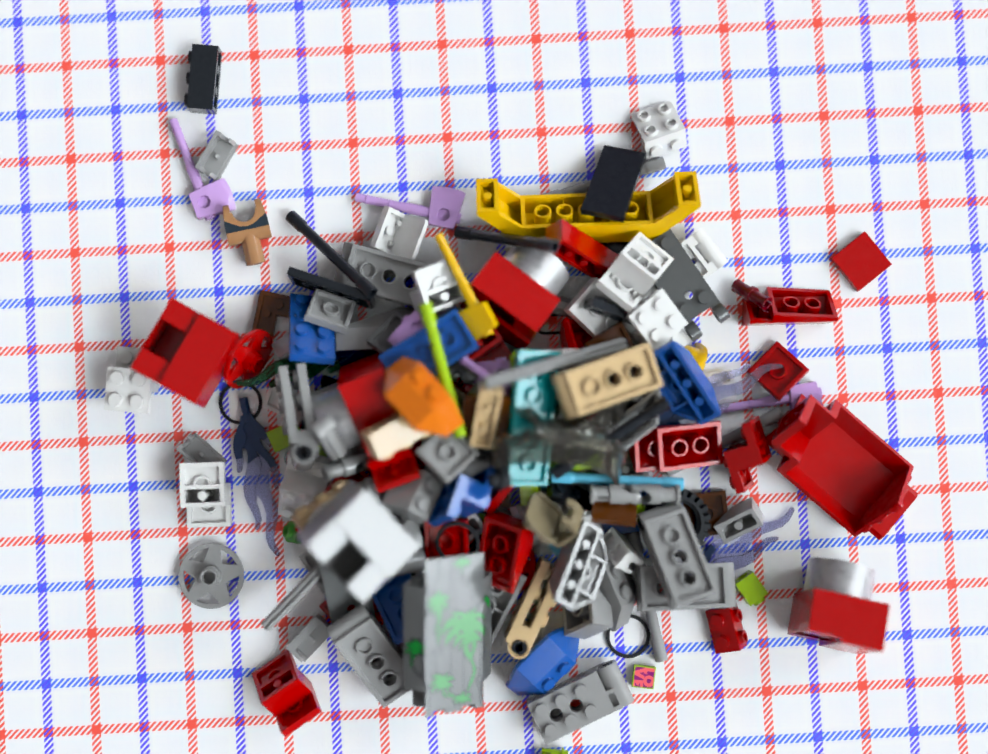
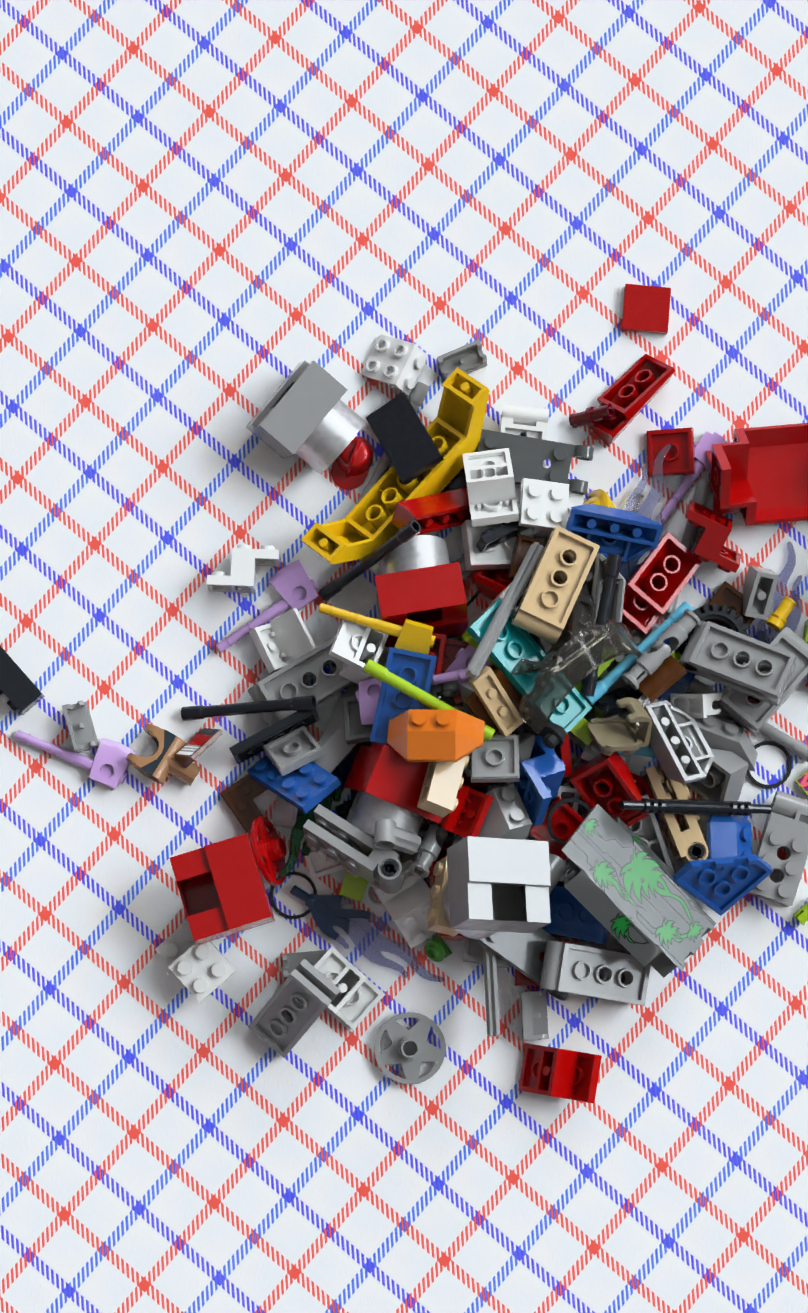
camera: 55 degrees left, 5 degrees down
none -> slope [174,728,223,768]
none -> white bracket [206,544,281,593]
none -> light grey piece [246,360,365,474]
none -> light grey hinge [248,959,341,1058]
none -> red piece [331,436,374,490]
none -> light grey hinge [436,339,488,381]
none -> black axle [619,798,772,816]
none -> blue plate [673,854,773,916]
none -> yellow pin [765,596,797,632]

